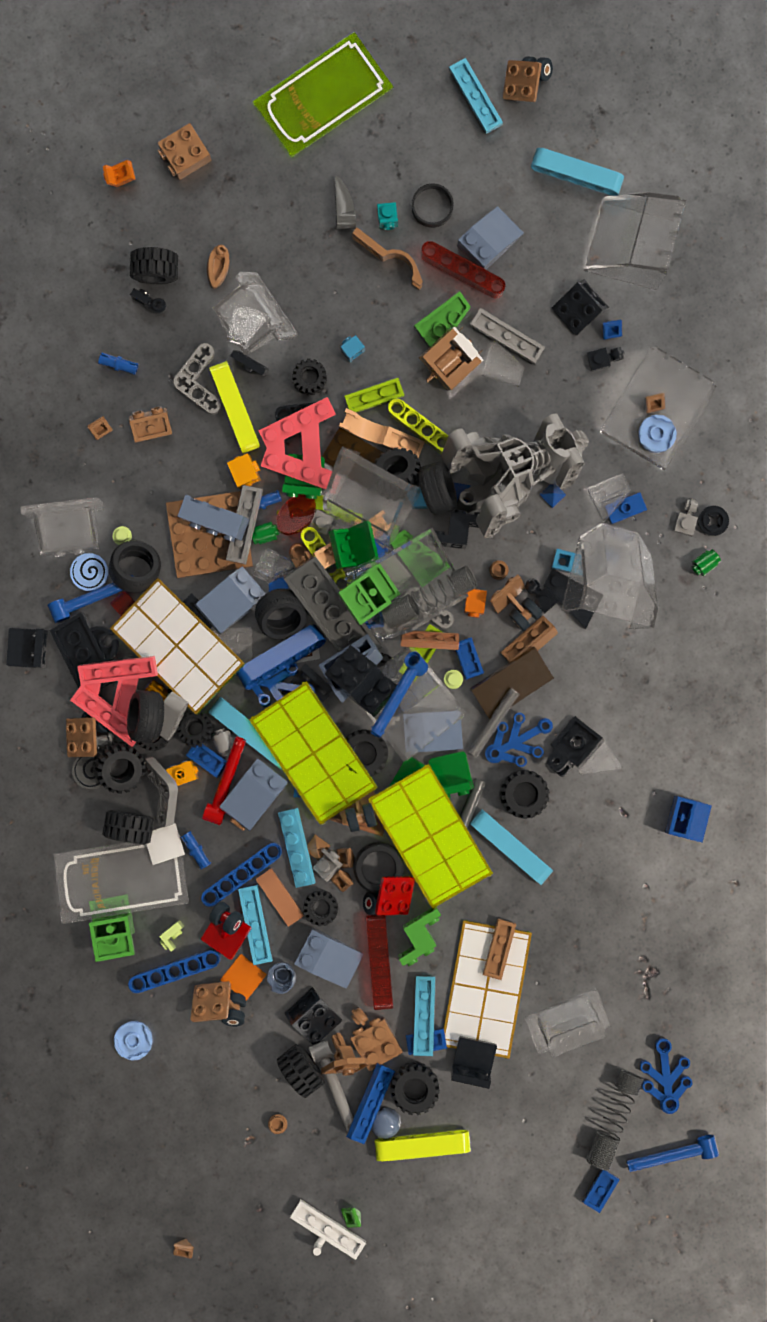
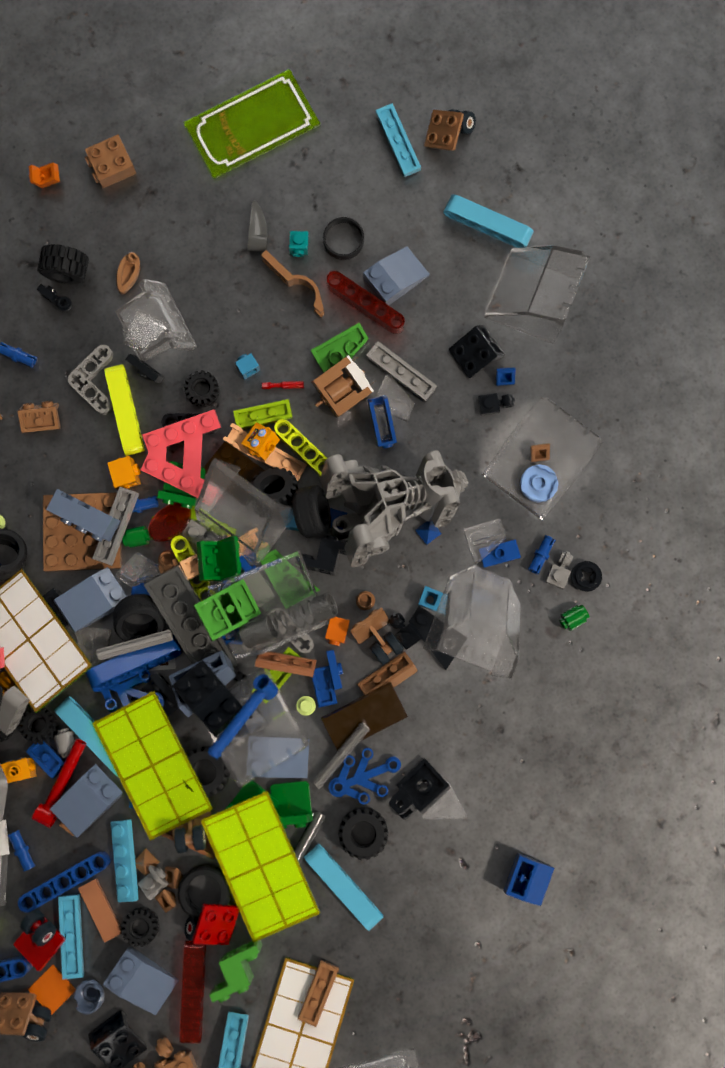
camera: 15 degrees right, 5 degrees down
none -> light grey axle [96,629,173,661]
none -> light orange head [241,422,280,461]
none -> red piece [262,381,304,389]
none -> blue plate [326,650,343,690]
none -> blue window [367,395,397,448]
none -> blue pin [528,535,556,575]

